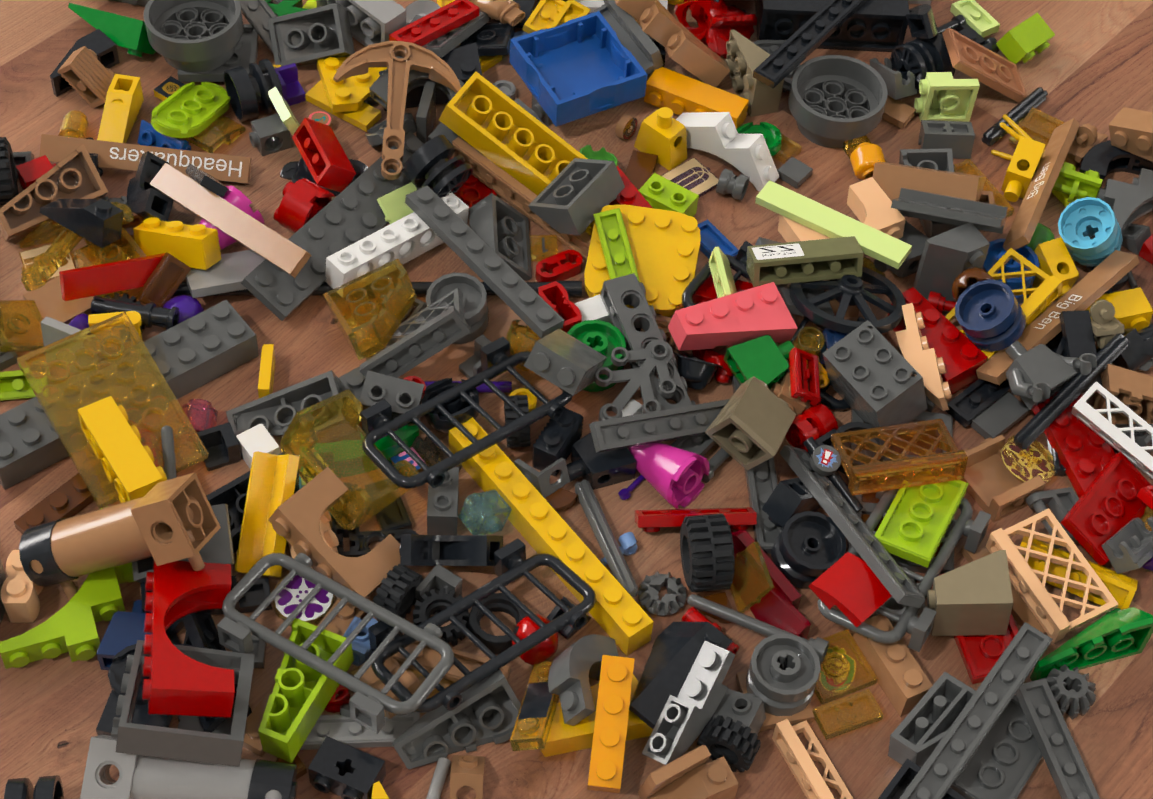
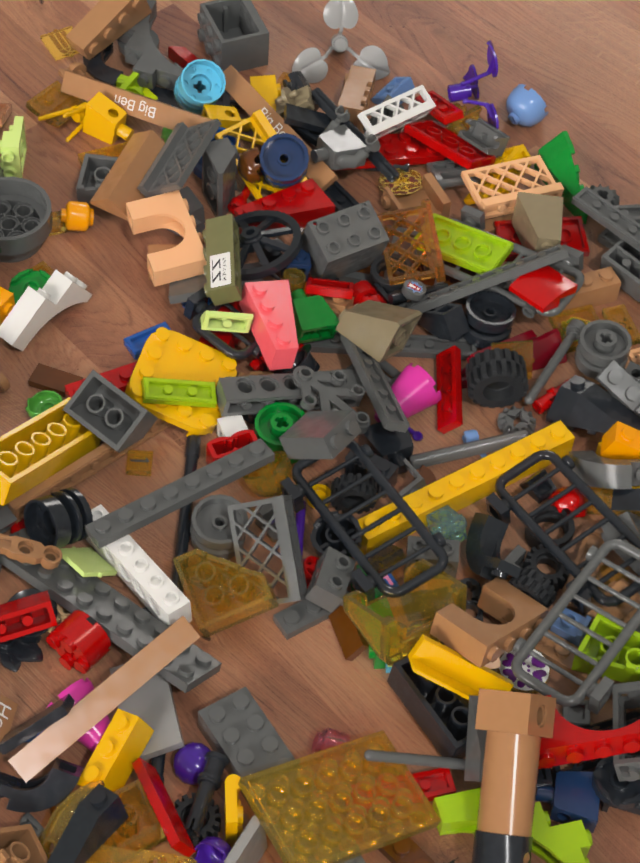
camera: 85 degrees left, 0 degrees up
yellow wedge [77,396,167,503] -> none
reddish brown tile [136,252,191,307] -> none
black panel [196,422,241,471] -> none
dark grey wedge [226,370,350,436] -> none
white panel [236,424,280,469] -> none
yellow tile [258,344,276,398] -> none
dark grey slope [469,193,532,281] -> none
red beam [535,250,583,282] -> none
yellow torso [634,107,687,171] -> none
lime brick [638,173,699,217] -> none
piece [661,157,719,198] -> none
dark grey wheel [716,169,750,201] -> none
yellowish green tile [755,180,912,269] -> none
dark grey tile [777,157,813,189] -> none
light nougat slope [896,303,952,411] -> none
dark grey hinge [918,120,975,159] -> none
dark grey tile [971,392,1030,439] -> none
black axle [982,87,1048,146] -> none

